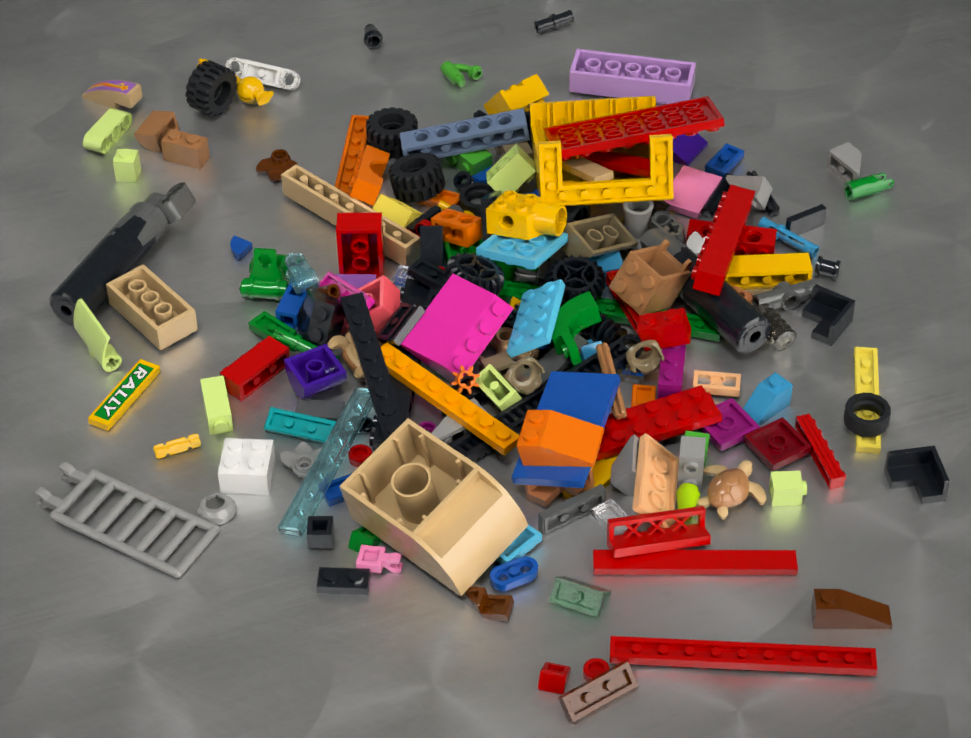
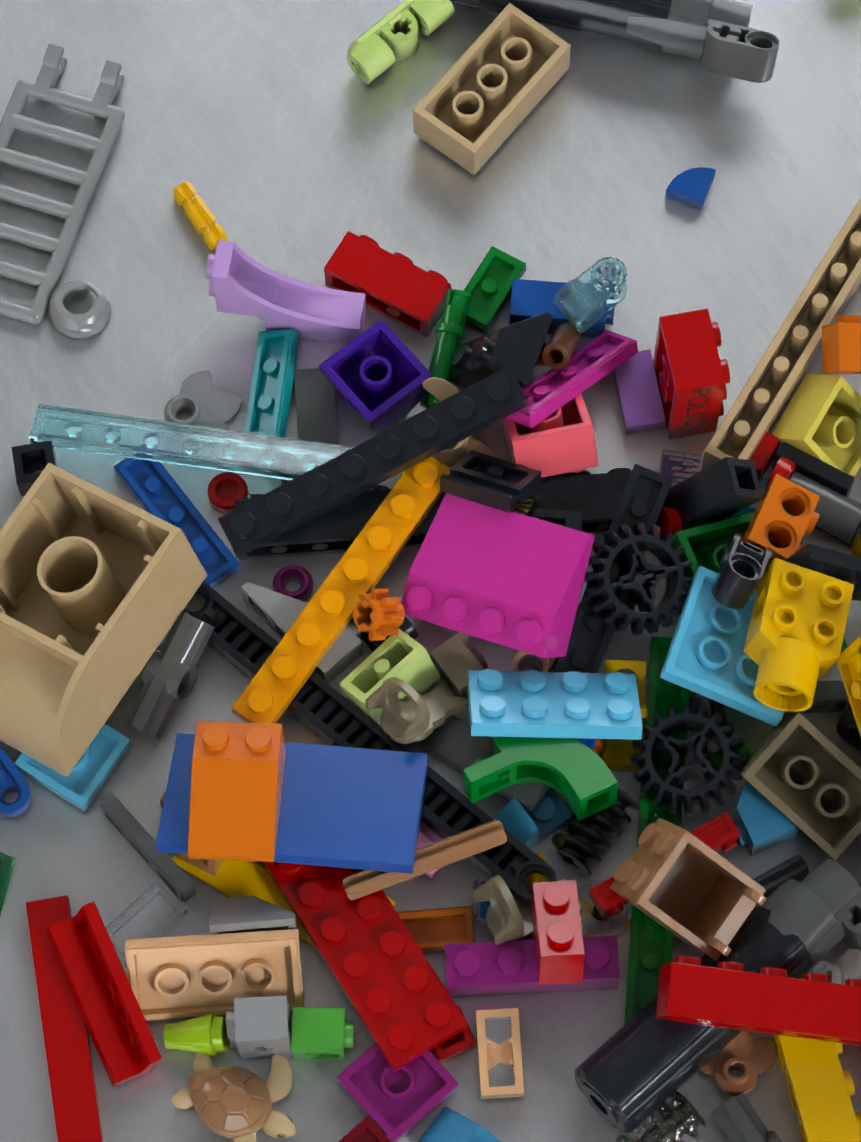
camera: 80 degrees right, 25 degrees up
tile [88,359,161,431] -> none
yellowish green brick [200,375,234,435] -> none
white brick [218,438,276,495] -> none
green piece [239,248,291,301] -> none
none -> lavender arch [206,240,366,344]
none -> black piece [712,531,774,609]

